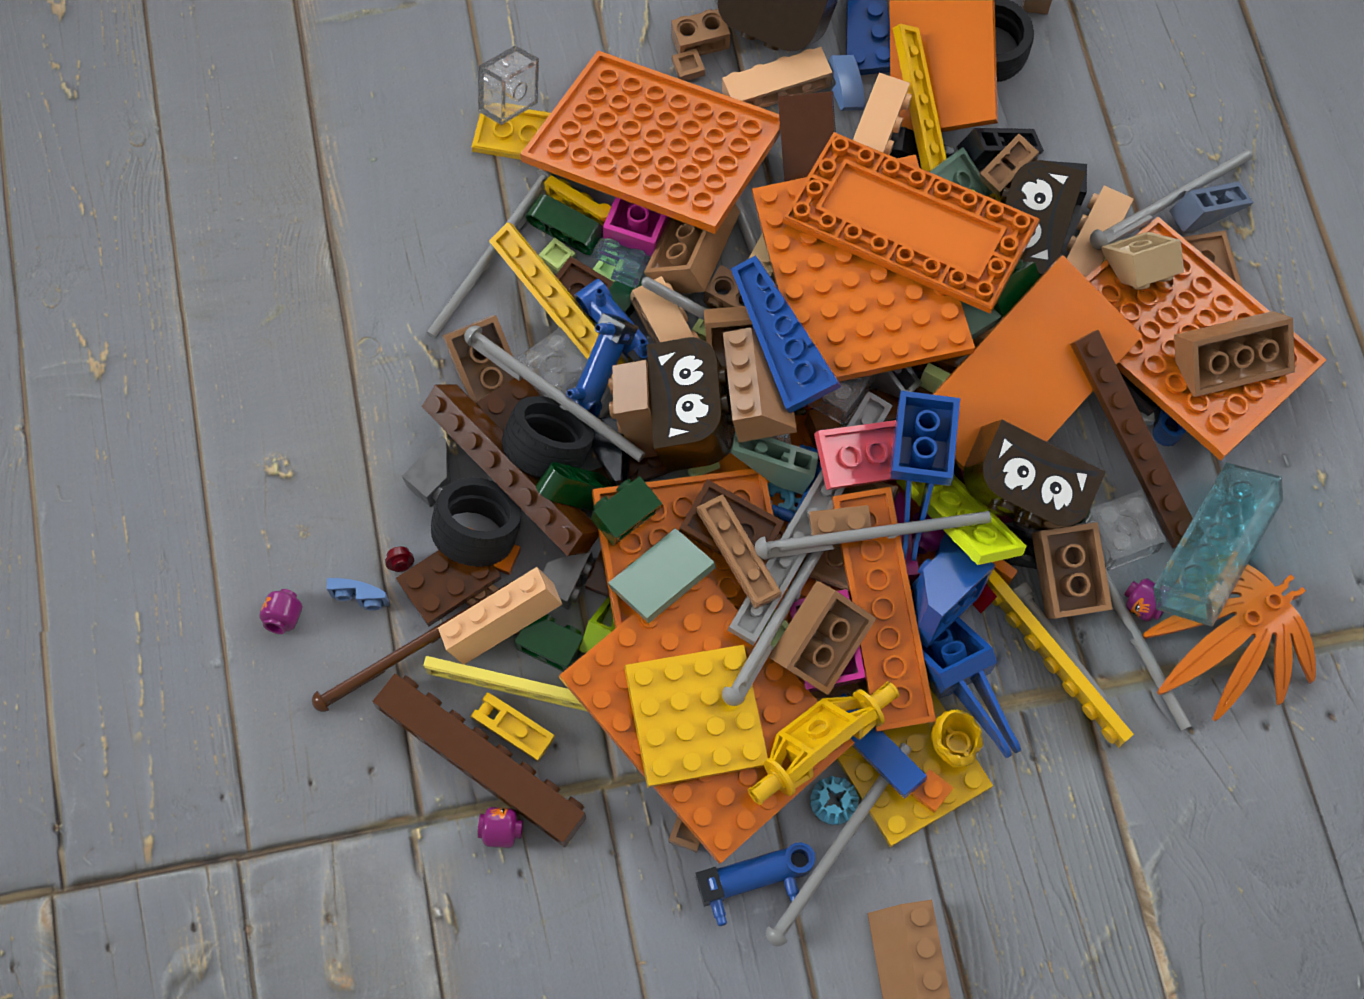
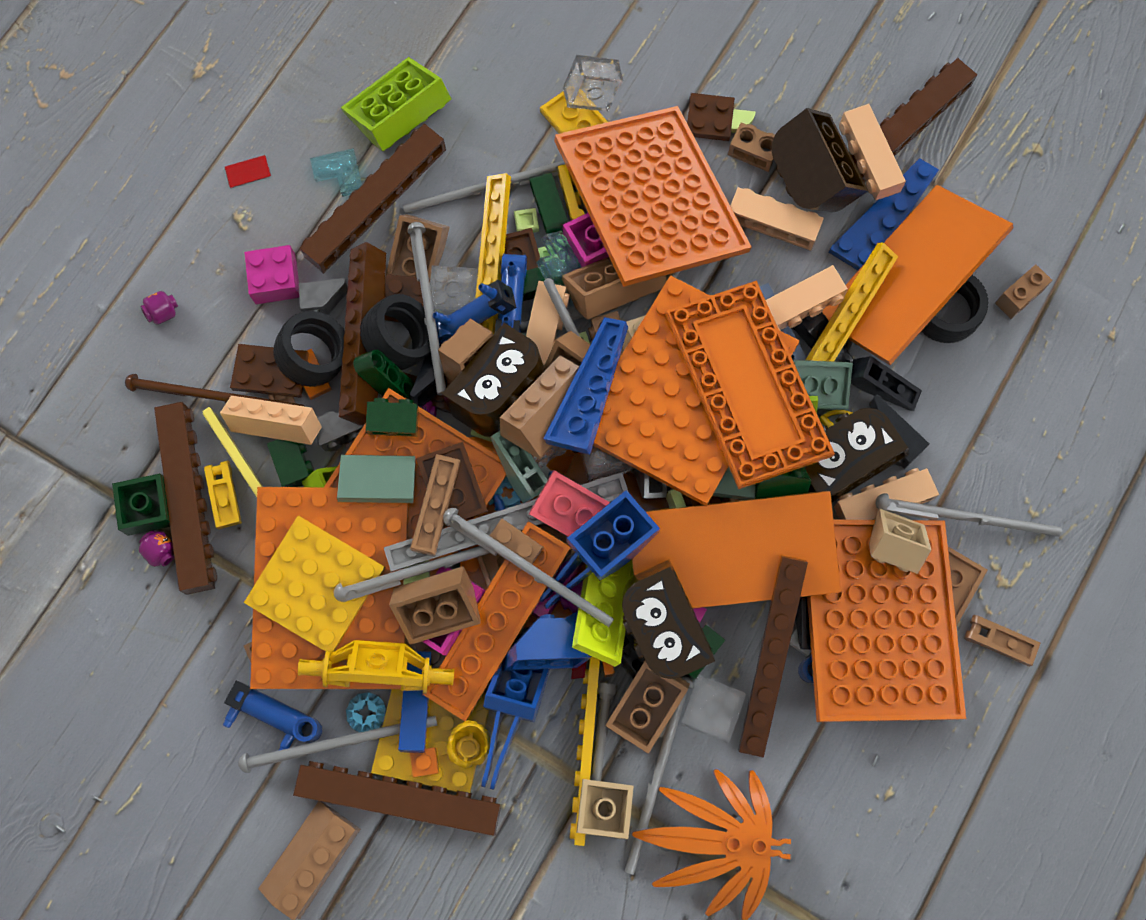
camera: 45 degrees right, 5 degrees up
medium blue slope [327,578,390,611] -> none
dark red plate [385,546,414,572] -> none
medium nougat plate [672,48,705,81] -> none
reddish brown tile [778,91,836,182] -> none
medium blue slope [828,55,865,111] -> none
medium nougat brick [980,134,1039,198] -> none
magenta head [1124,578,1170,622] -> none
clear light blue brick [1153,462,1283,627] -> none
sand blue slope [1169,181,1254,232] -> none
medium nougat slope [1174,311,1295,397] -> none
none -> dark green brick [112,473,170,536]
none -> red sticker [225,155,271,188]
none -> dark pink brick [244,245,299,305]
none -> reddish brown brick [293,761,502,836]
none -> reddish brown brick [300,123,446,274]
none -> clear light blue plate [310,148,362,197]
none -> lime slope [341,57,452,151]
none -> tan slope [576,779,634,839]
none -> reddish brown plate [687,93,735,141]
none -> yellowish green tile [731,109,756,133]
none -> medium nougat plate [964,615,1041,667]

